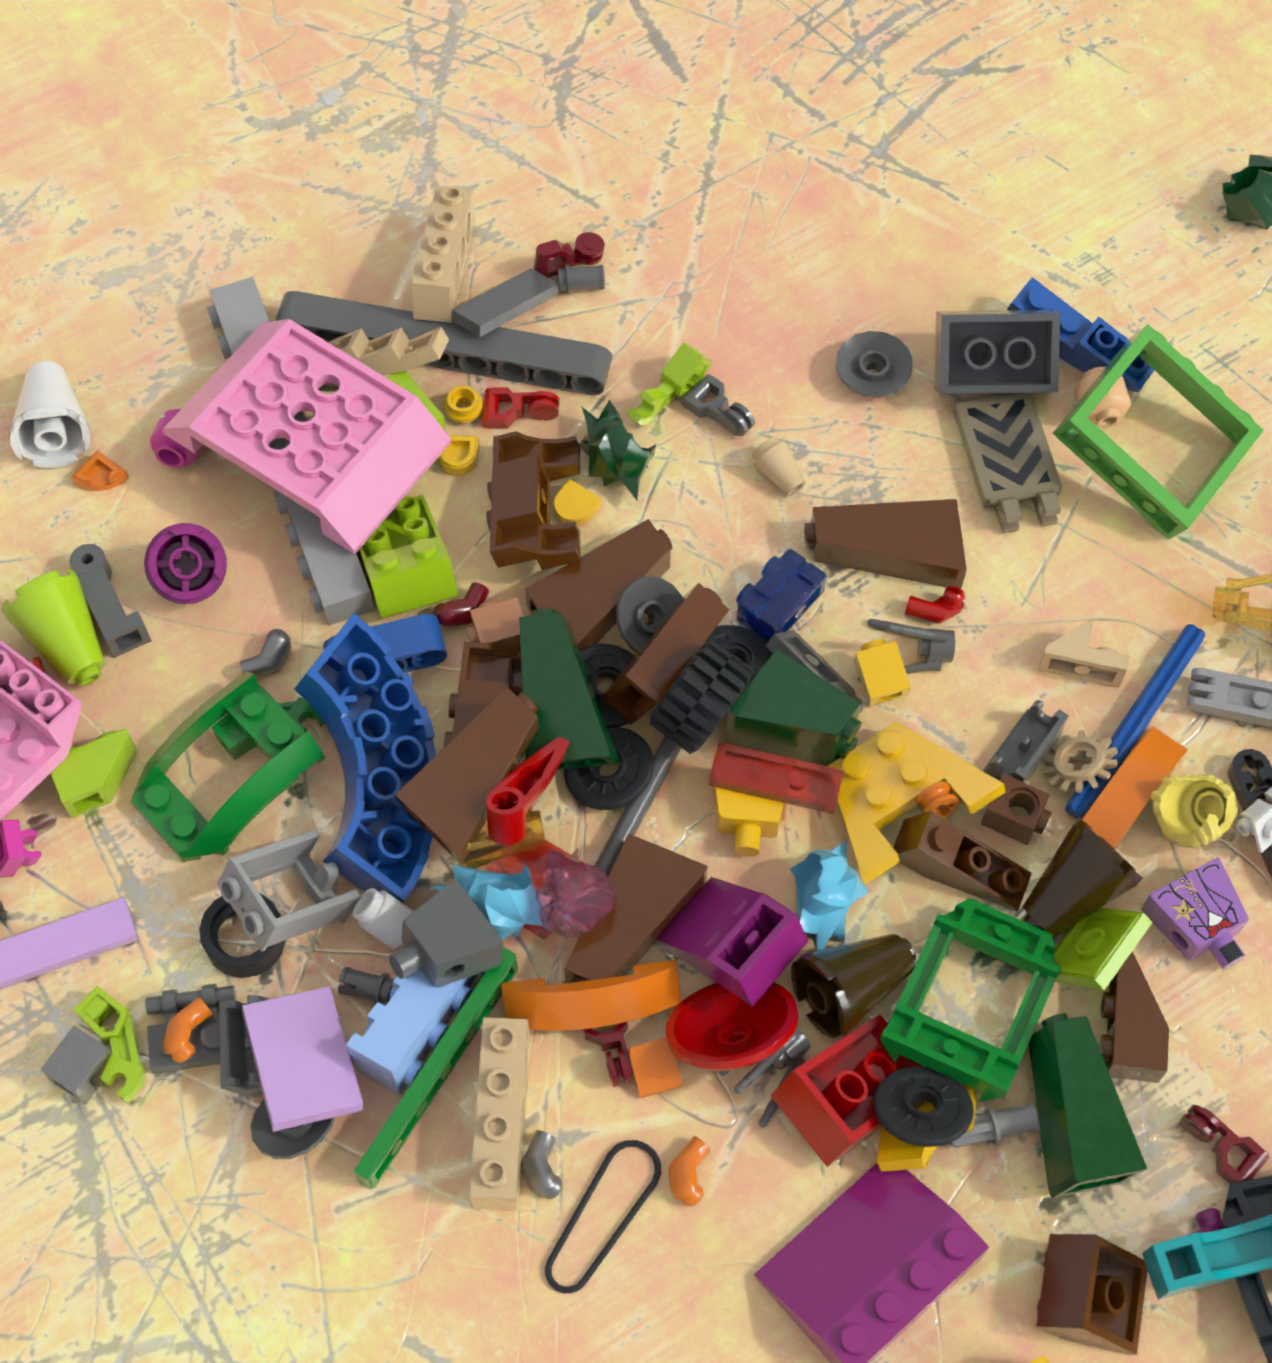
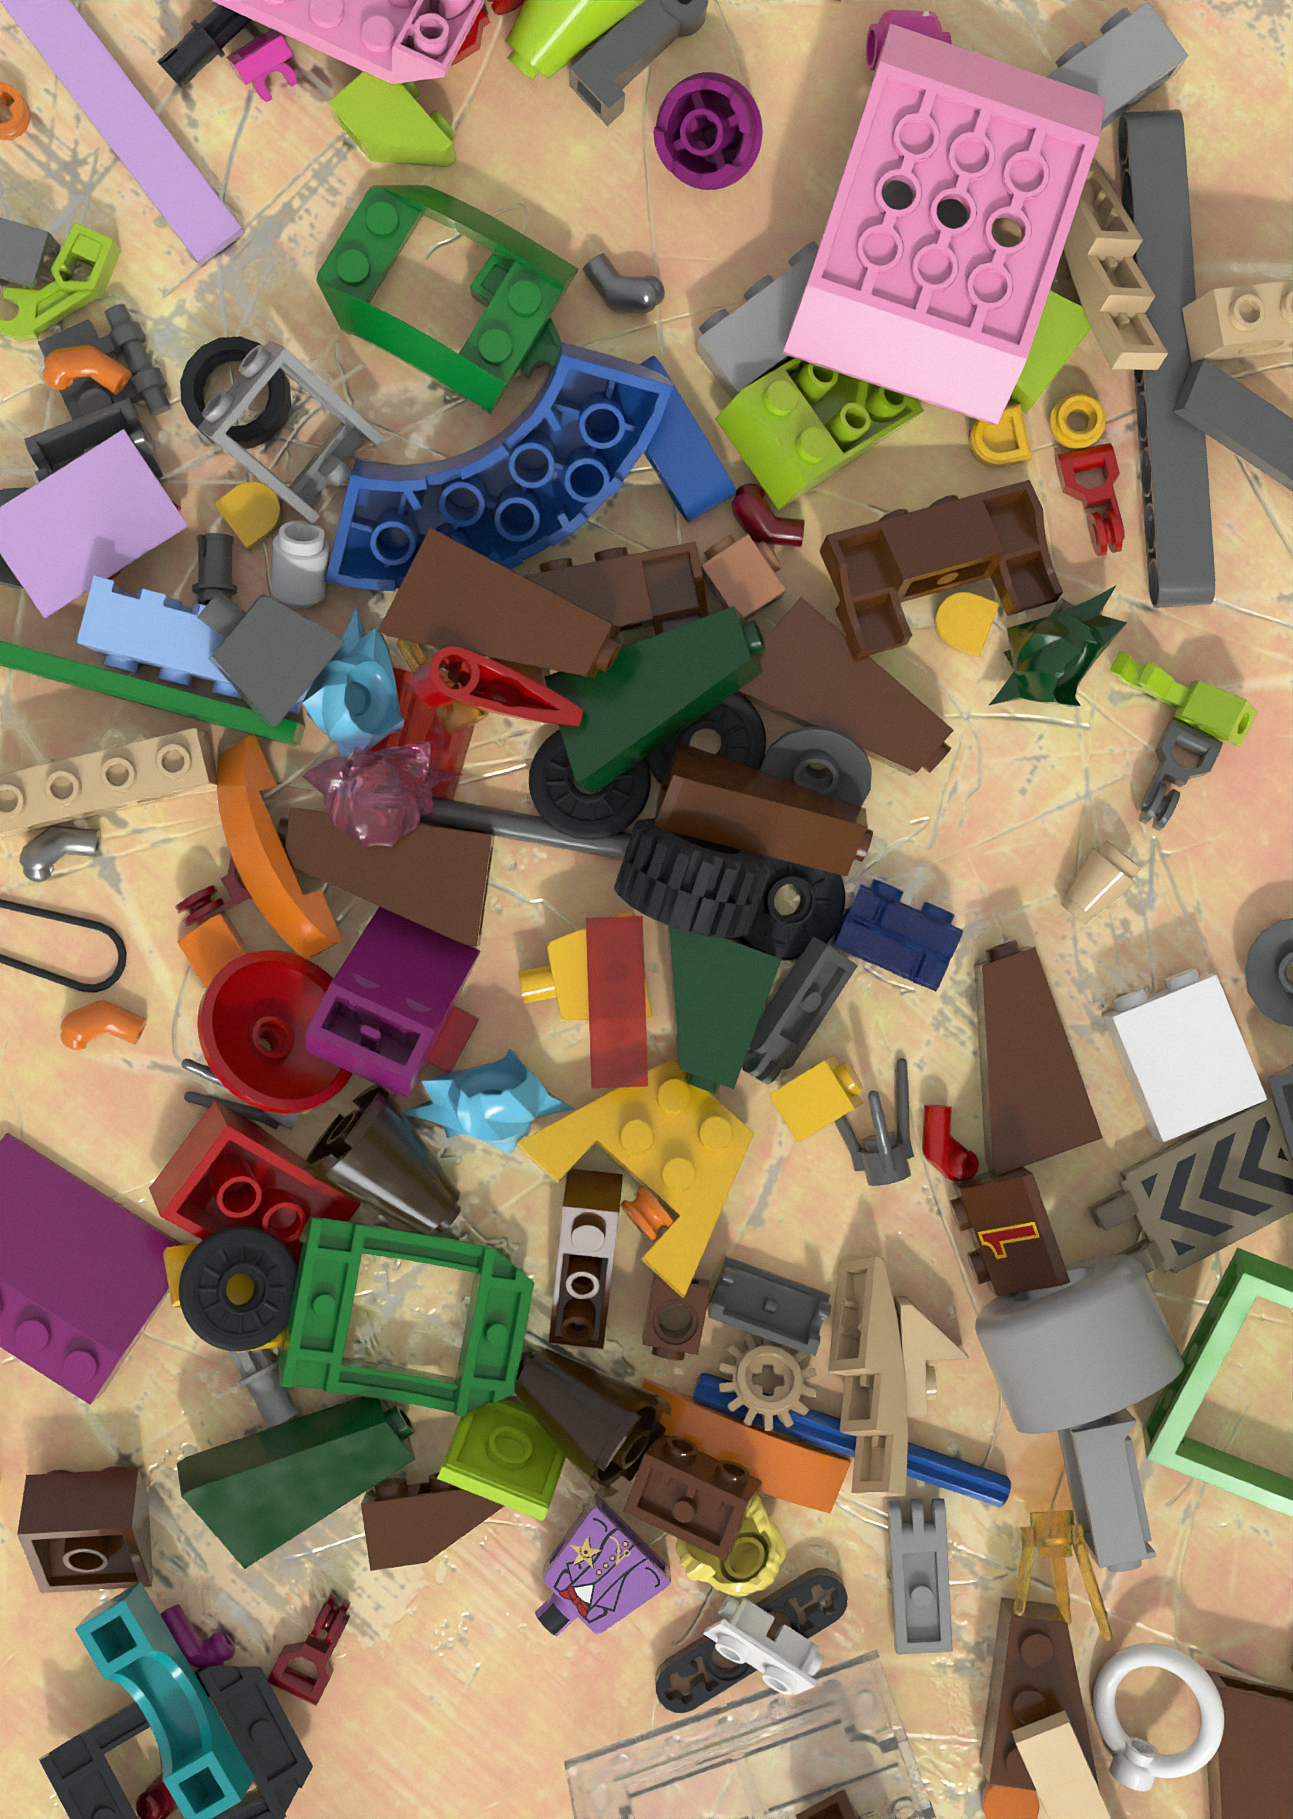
camera: 75 degrees right, 25 degrees up
none -> yellow tile [213,481,283,551]
none -> reddish brown bracket [623,1435,762,1561]
none -> tan slope [828,1256,908,1497]
none -> reddish brown slope [949,1167,1070,1296]
none -> light grey piece [975,1254,1184,1434]
none -> light grey window [1058,1409,1156,1572]
none -> white brick [1102,968,1268,1142]

